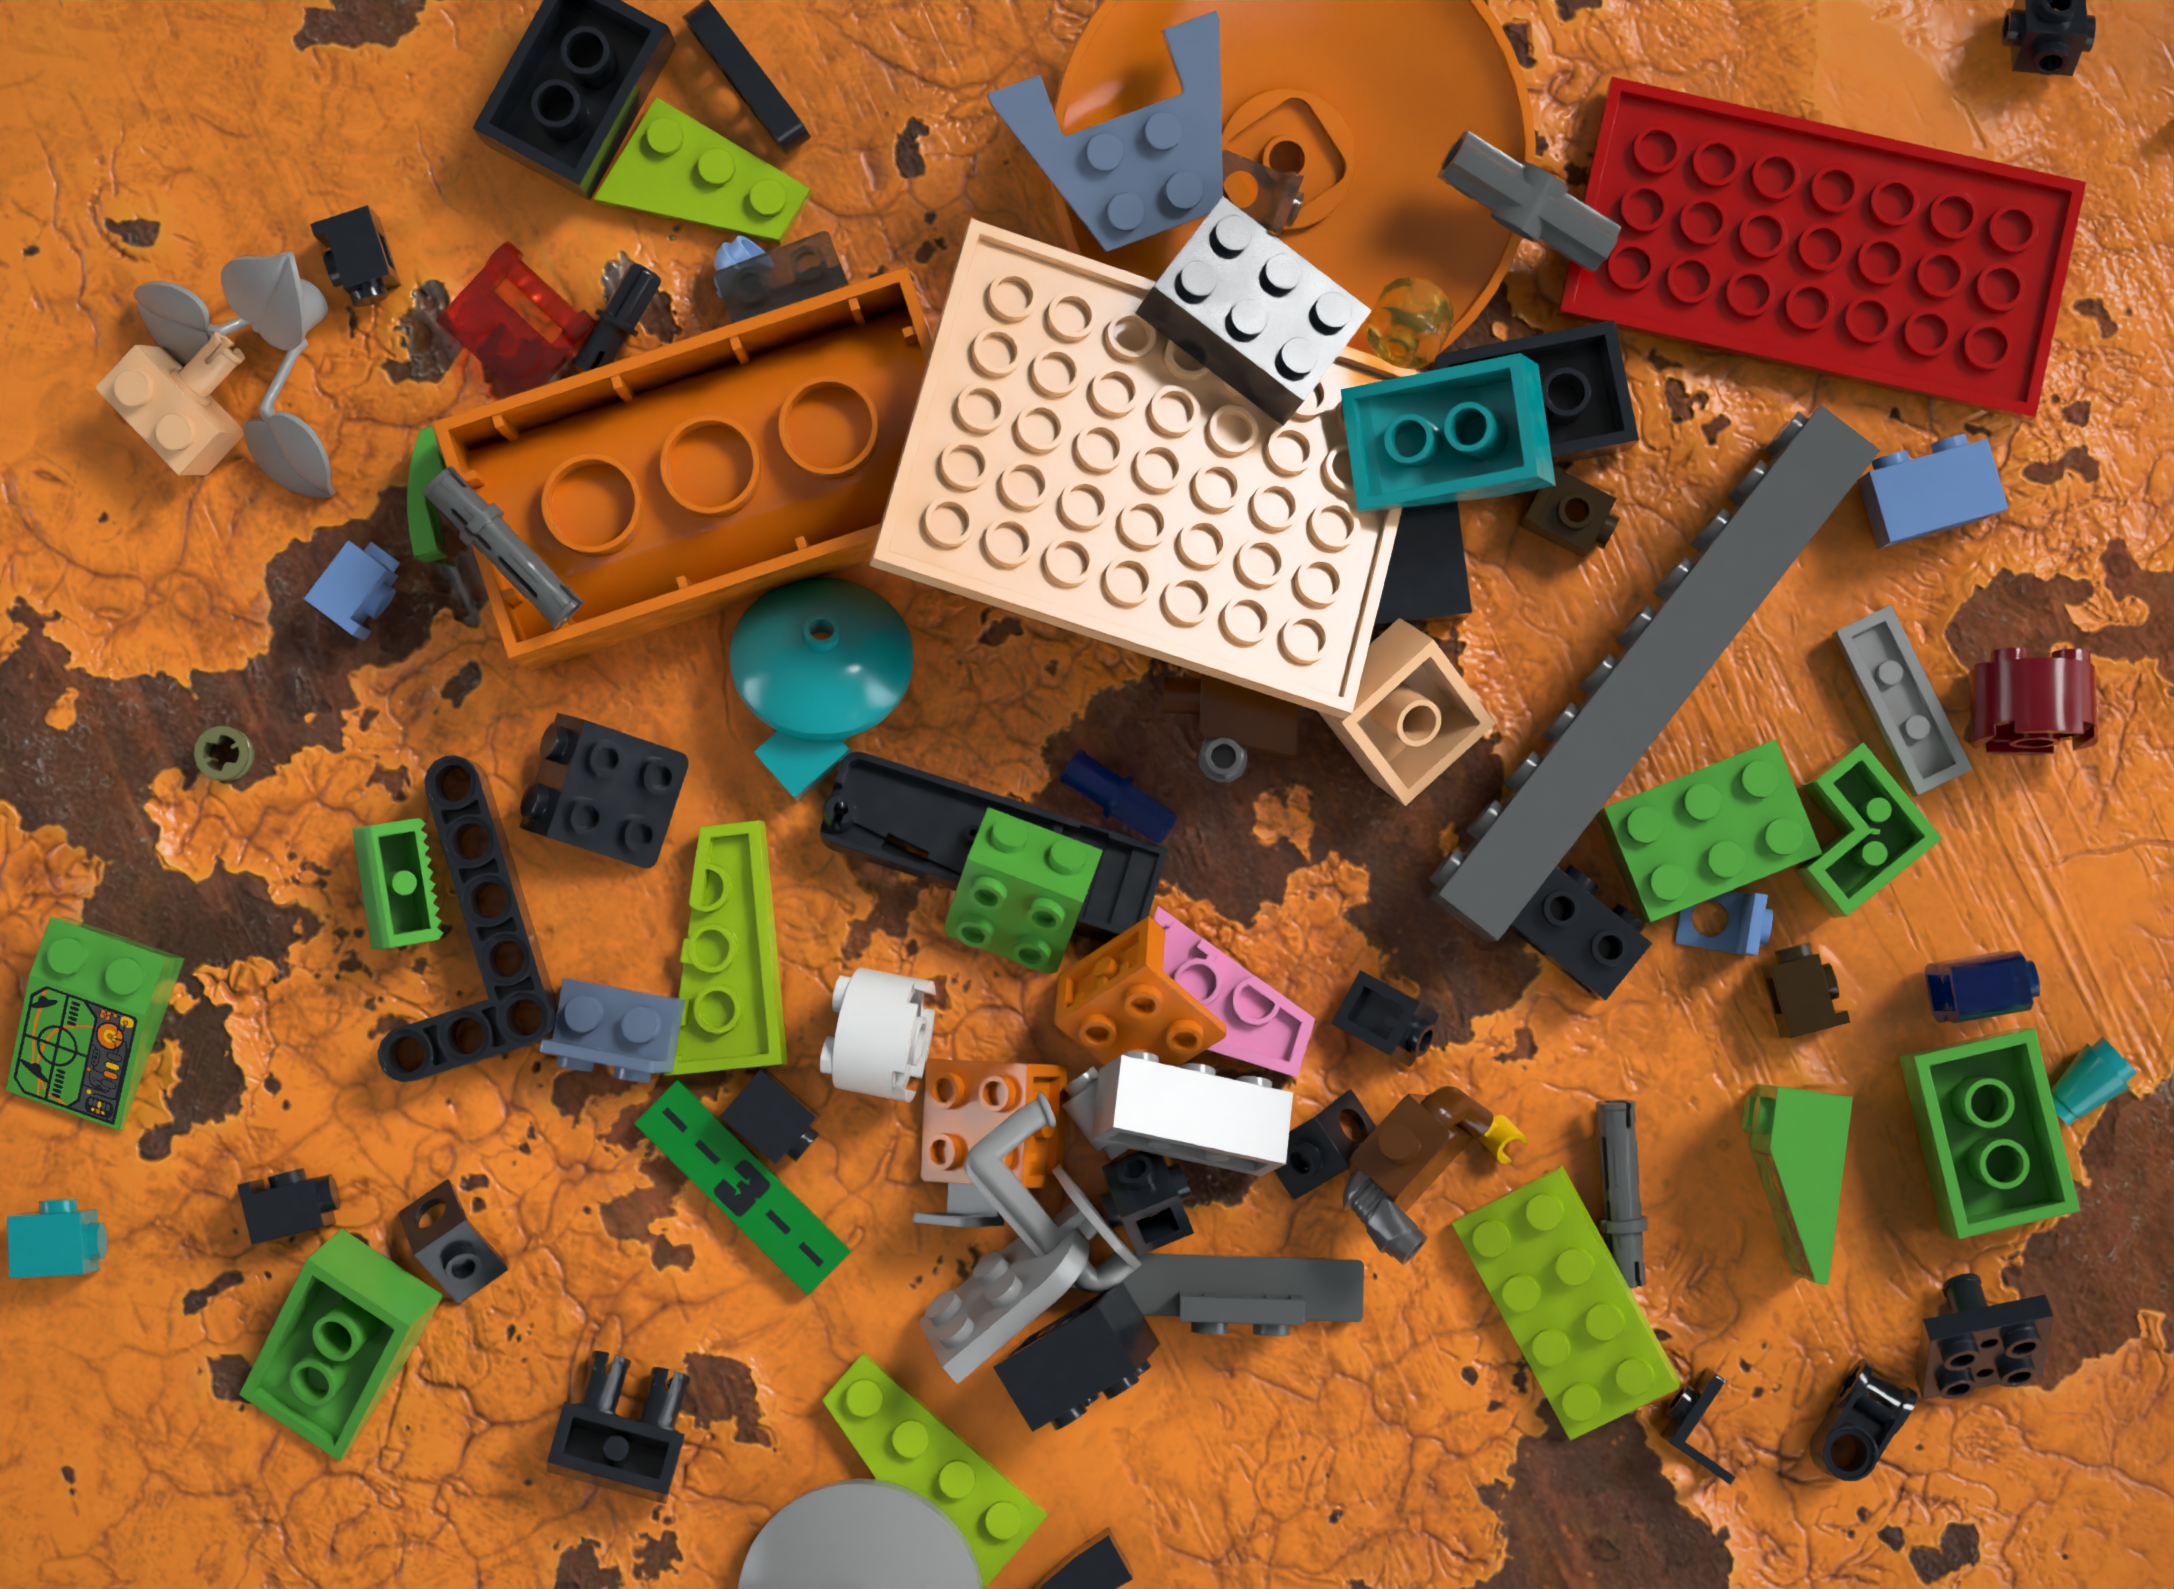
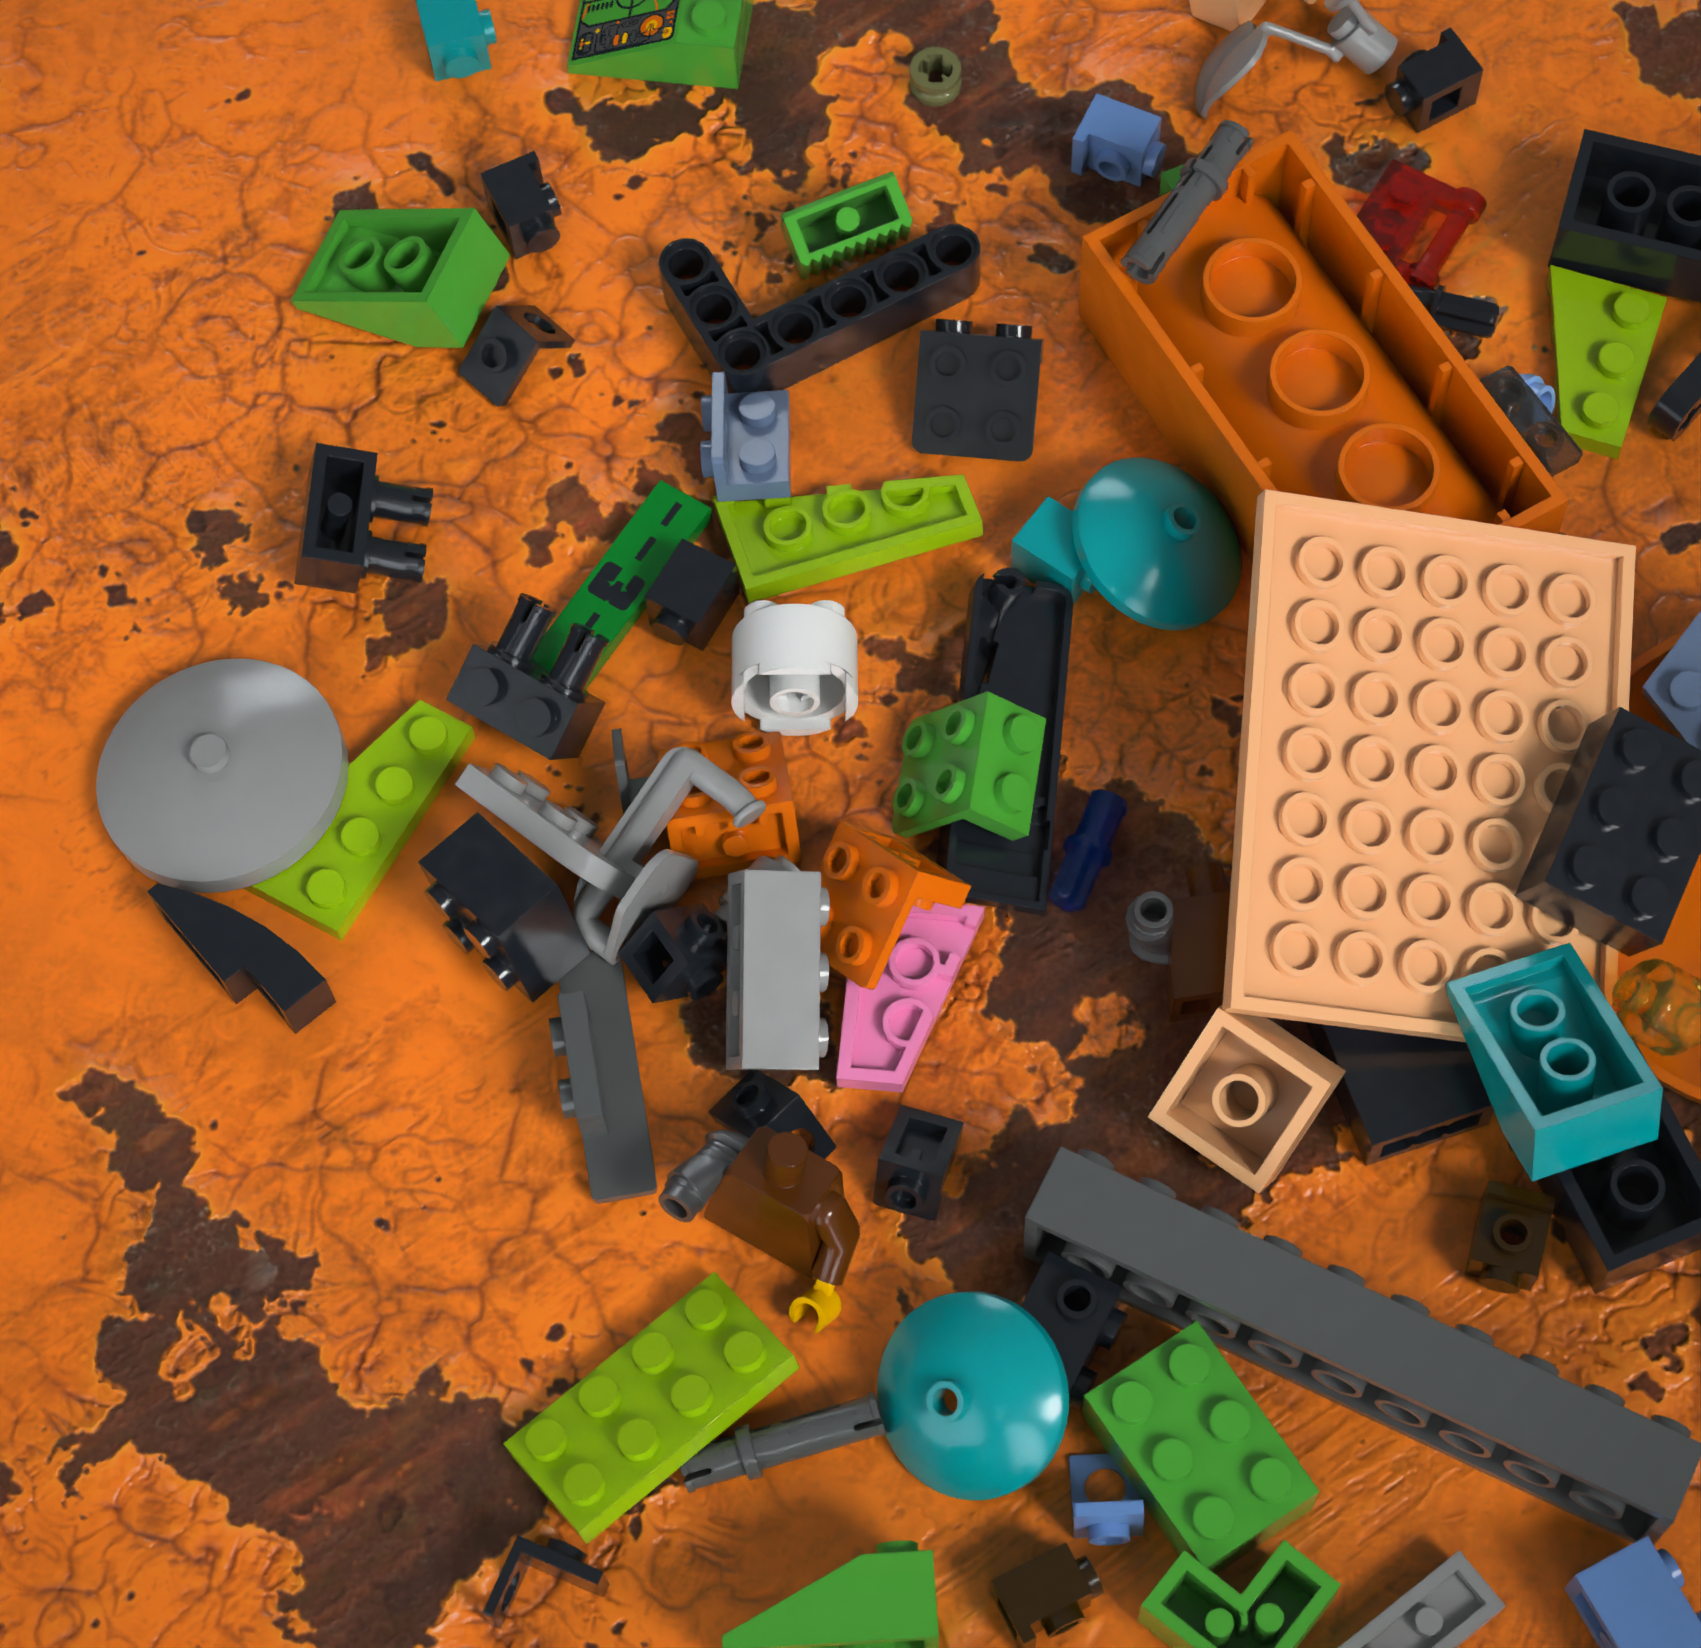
camera: 75 degrees right, 20 degrees down
none -> black brick [446,593,610,760]
none -> teal dish [877,1291,1069,1501]

